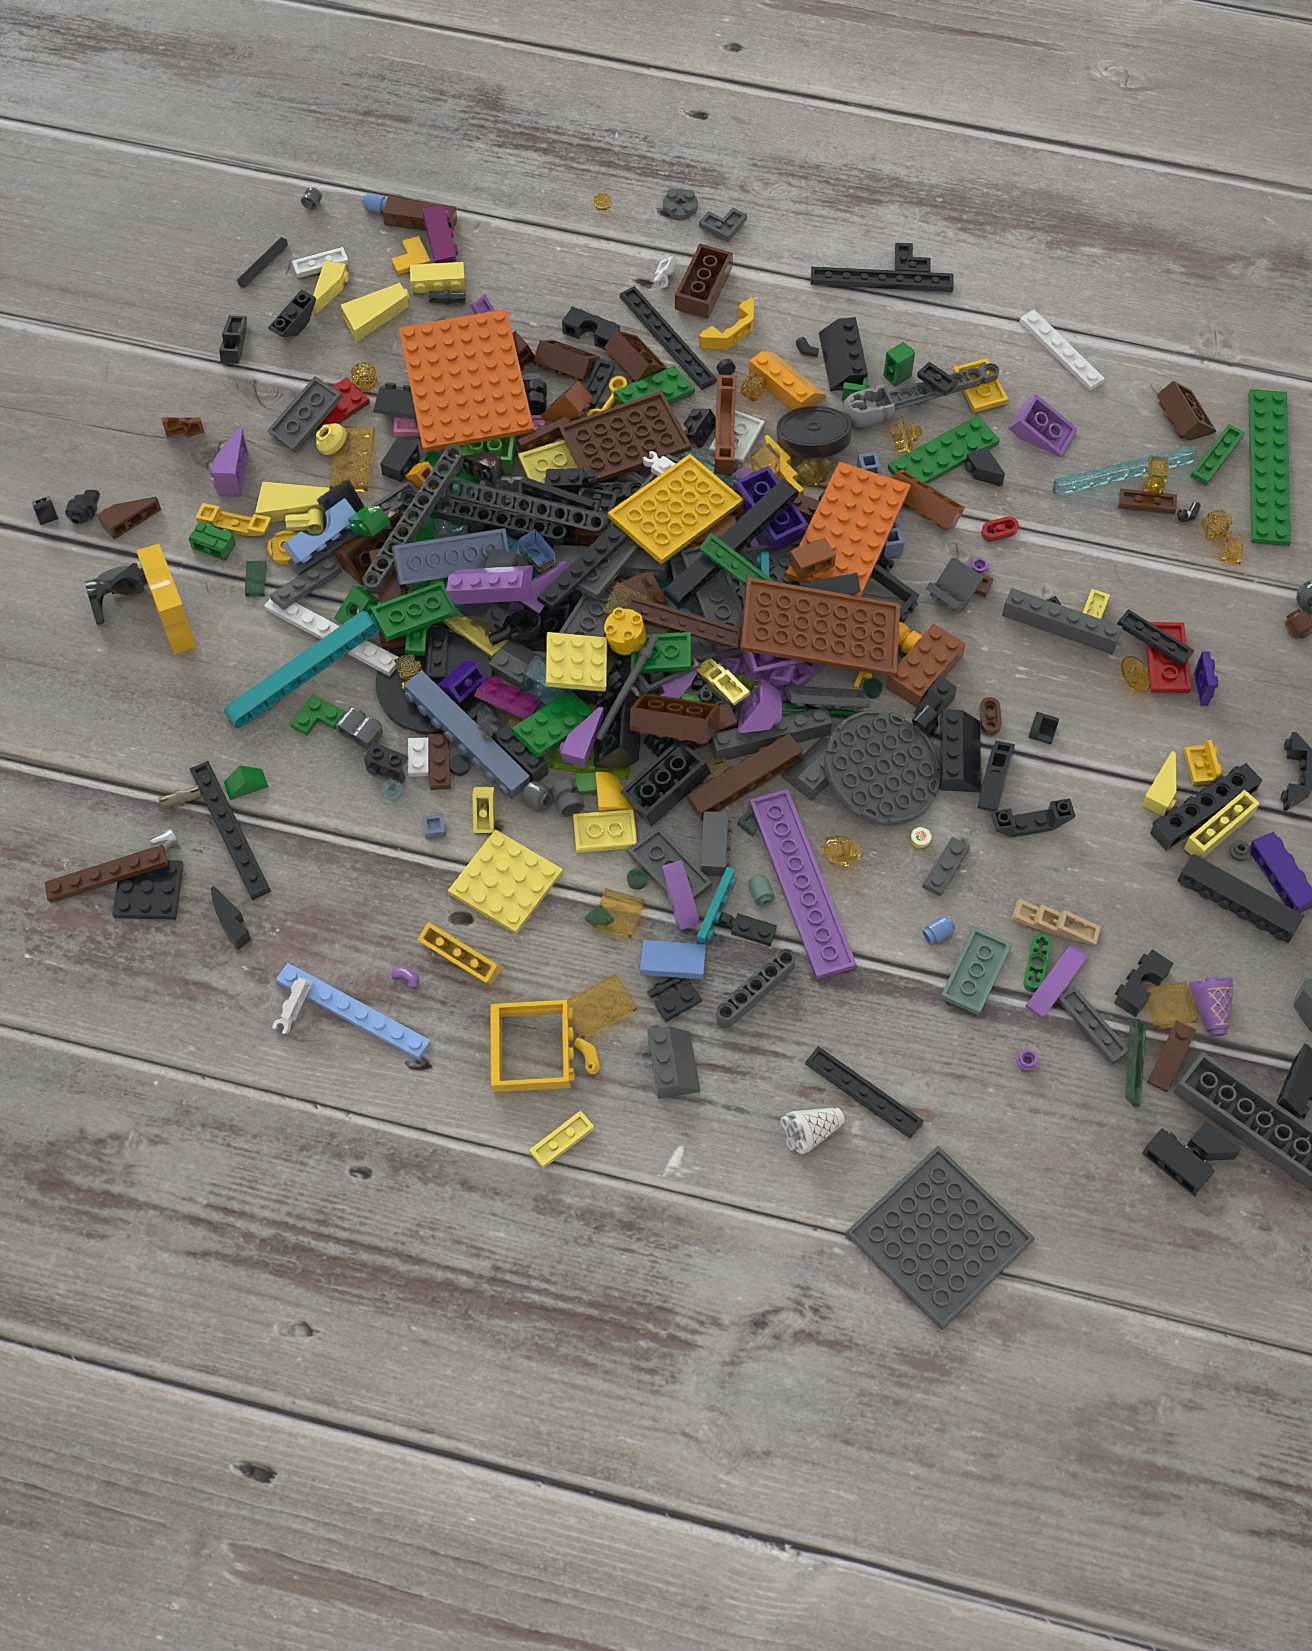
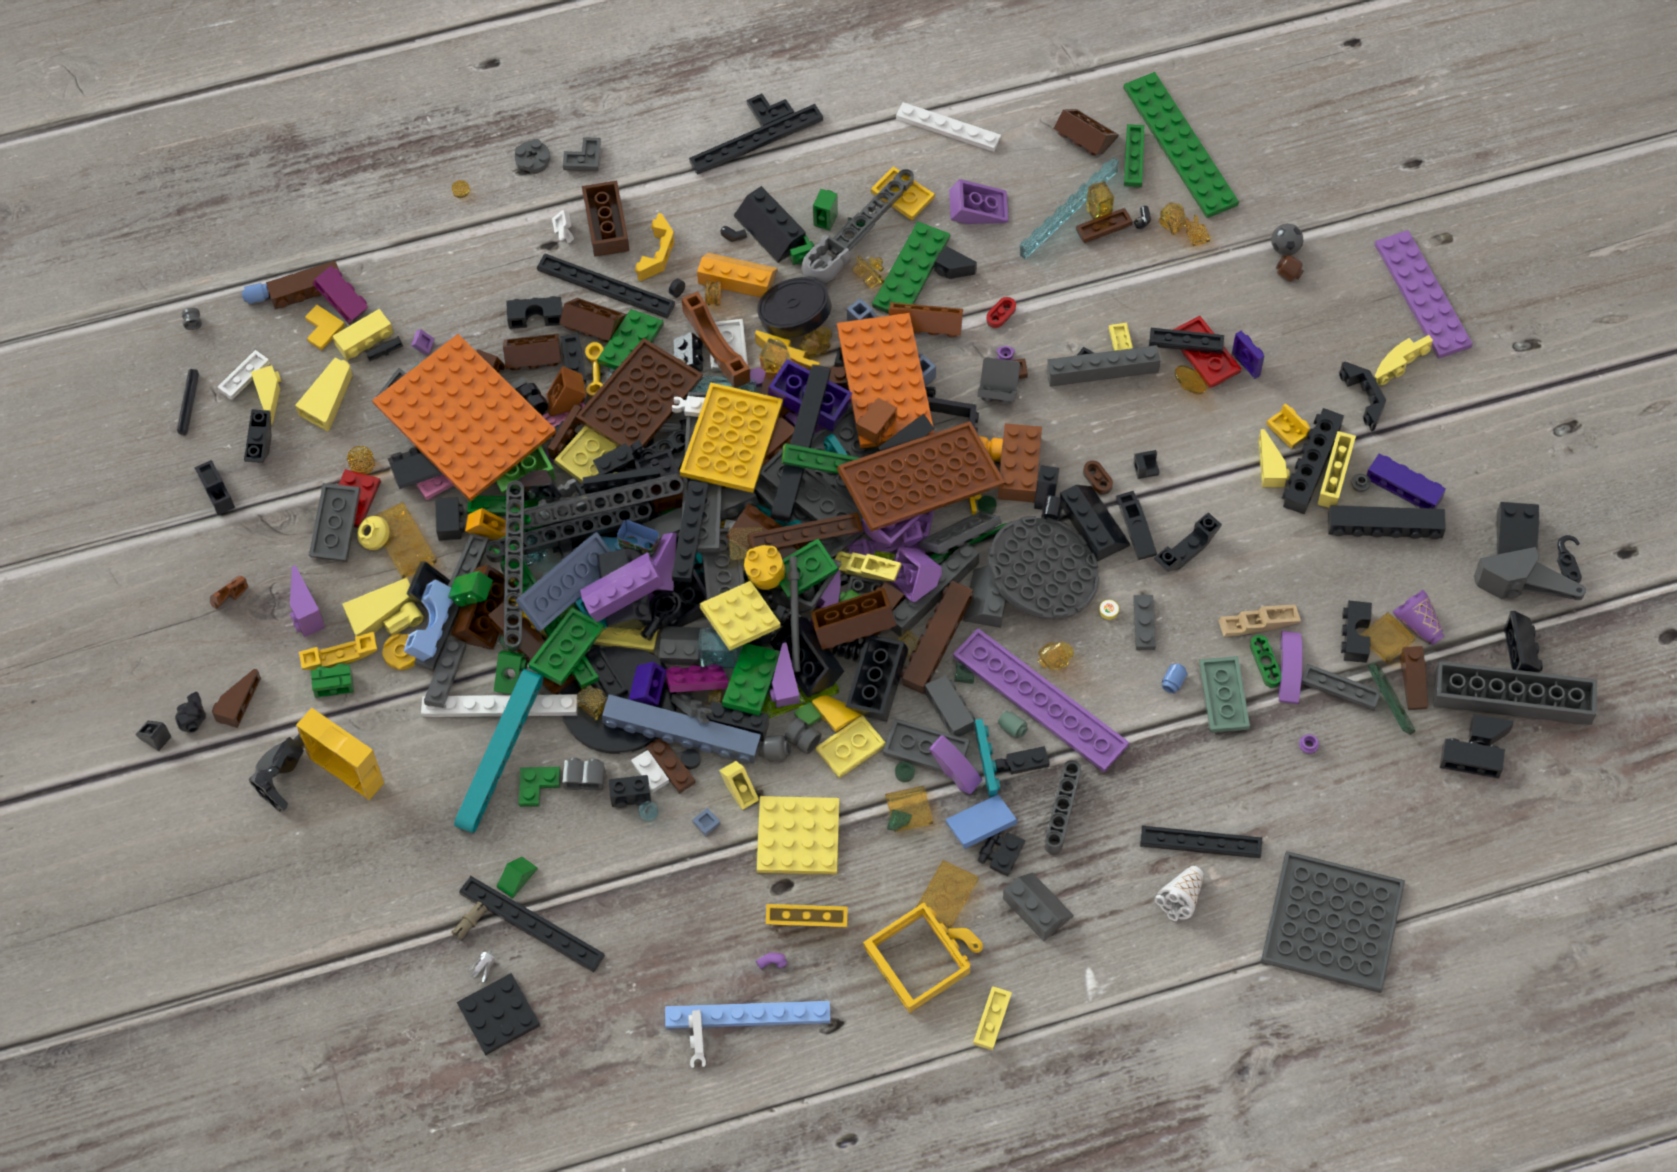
camera: 30 degrees left, 0 degrees up
reddish brown plate [45,845,168,903] -> none
black slope [211,886,251,950] -> none
clear green tile [245,561,267,597] -> none
black plate [917,362,958,396] -> none

